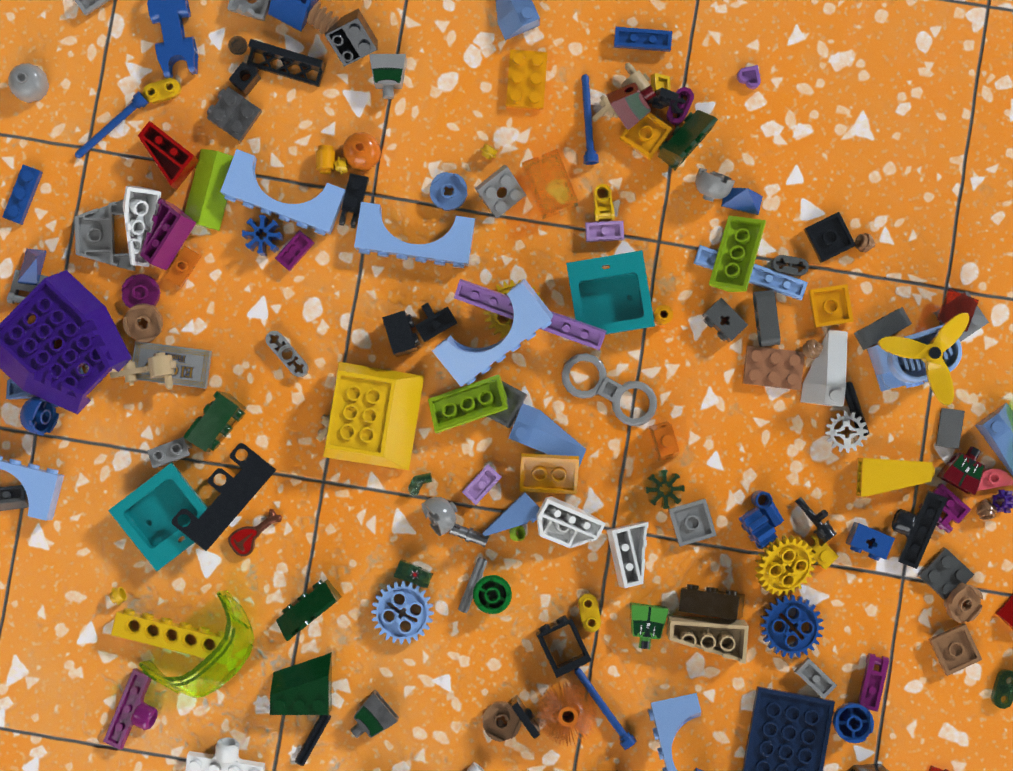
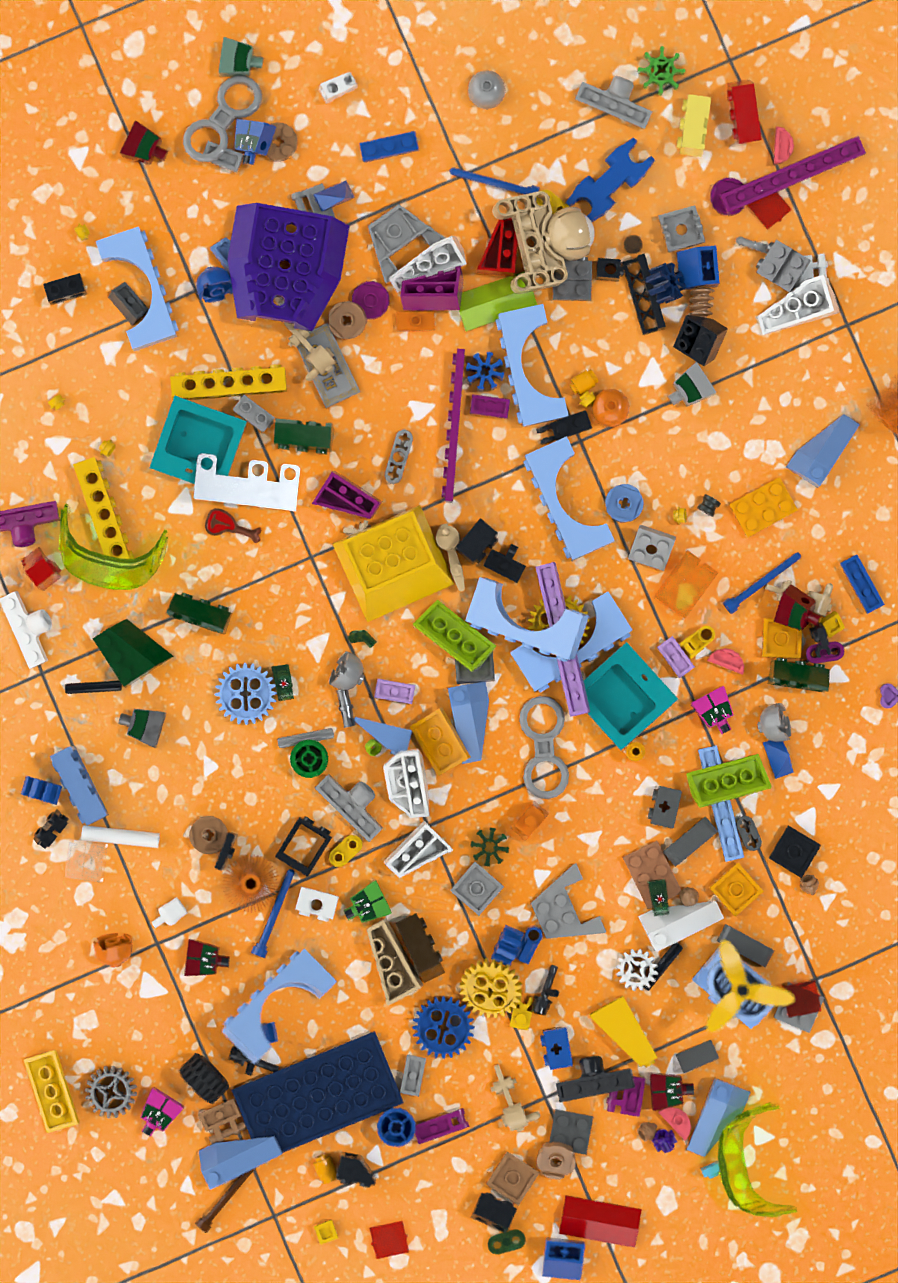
camera: 60 degrees right, 0 degrees up
none -> red wedge [21,547,62,591]
none -> yellow plate [48,394,65,411]
none -> yellow brick [170,364,287,400]
none -> white brick [295,887,339,922]
none -> magenta wedge [312,471,383,519]
none -> light grey plate [315,774,383,842]
none -> tan piece [436,523,465,592]
none -> magenta plate [442,348,465,503]
none -> black brick [470,1192,517,1233]
none -> tan piece [491,1064,541,1132]
none -> tan beam [492,191,595,294]
none -> light blue arch [510,591,632,693]
none -> light grey wing [531,863,606,939]
none -> dark blue gear [646,262,685,304]
none -> clear green leg [647,879,669,917]
none -> torso [690,686,733,735]
none -> pearl dark grey wheel [697,494,721,517]
none -> coral plate [707,648,744,675]

